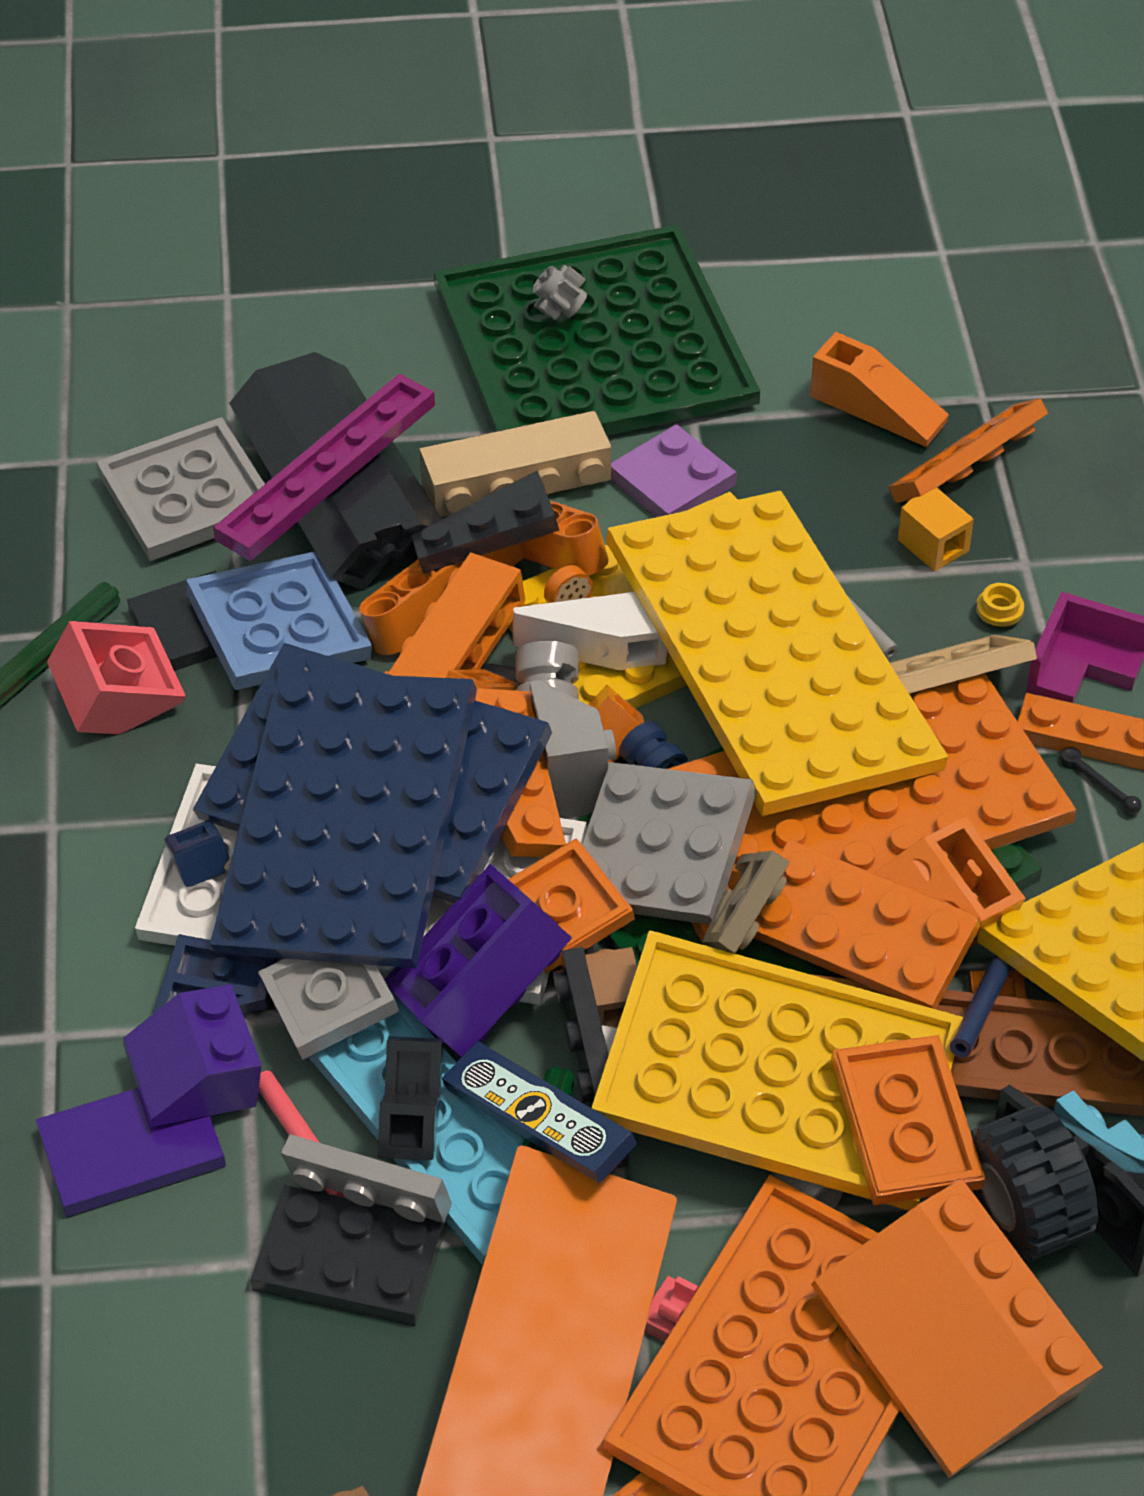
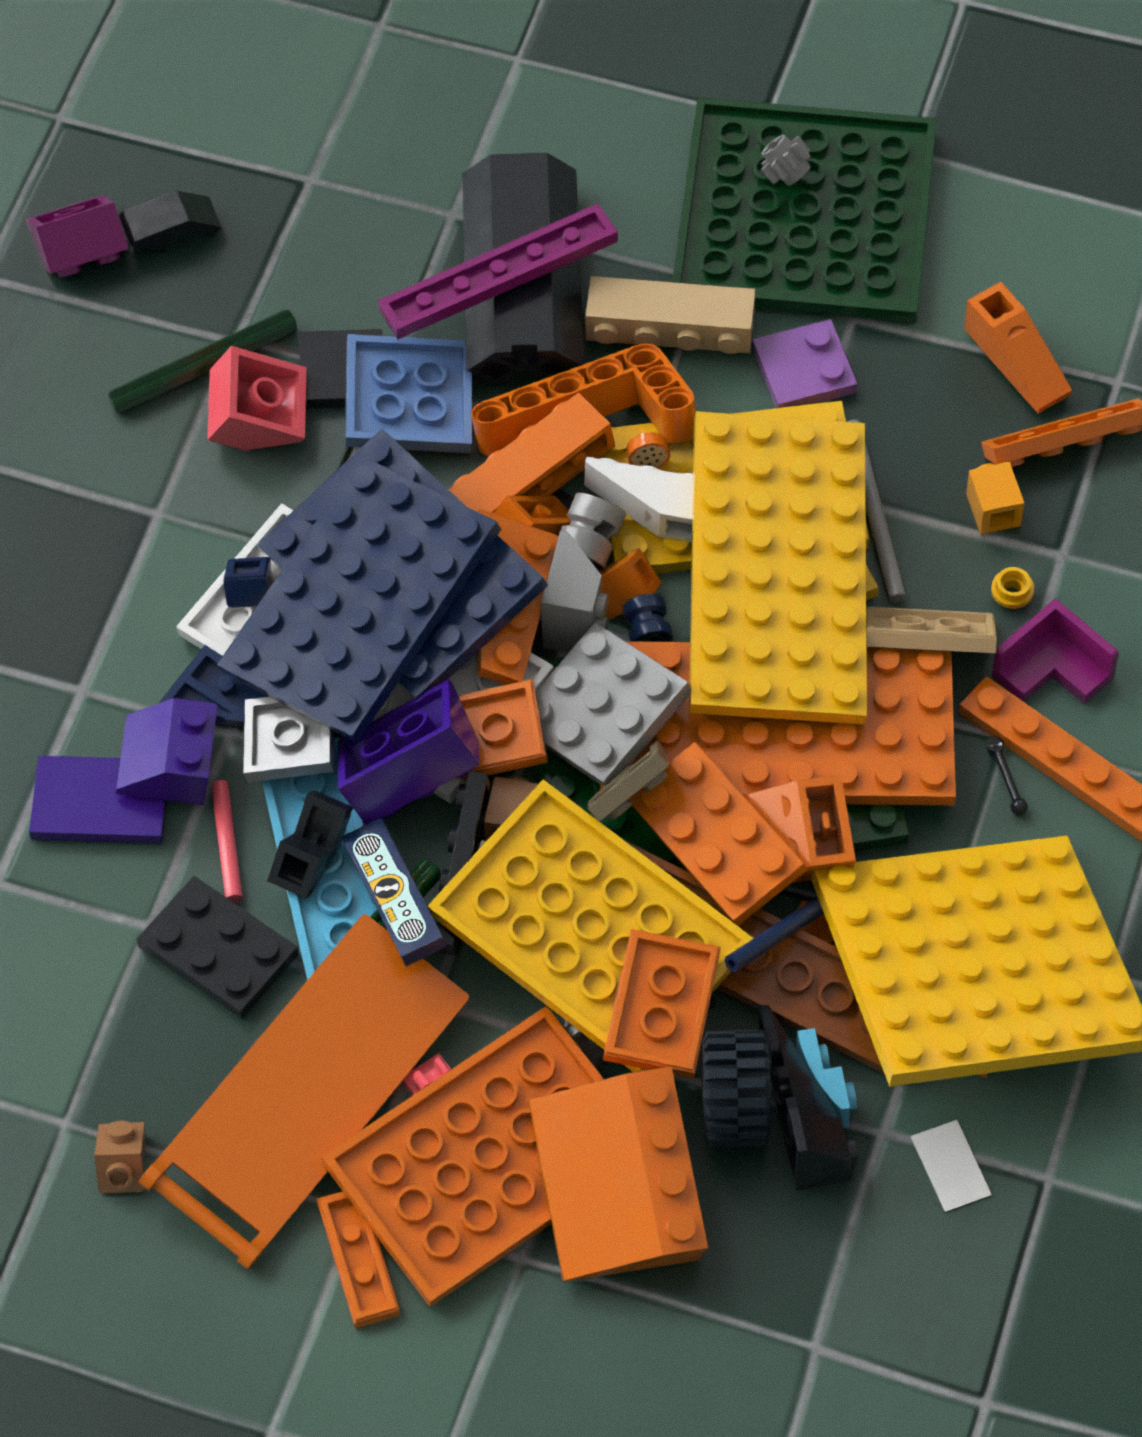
camera: 25 degrees right, 10 degrees up
light grey plate [96,417,265,561] -> none
light grey plate [281,1134,452,1223] -> none
black wing [411,470,560,574] -> none

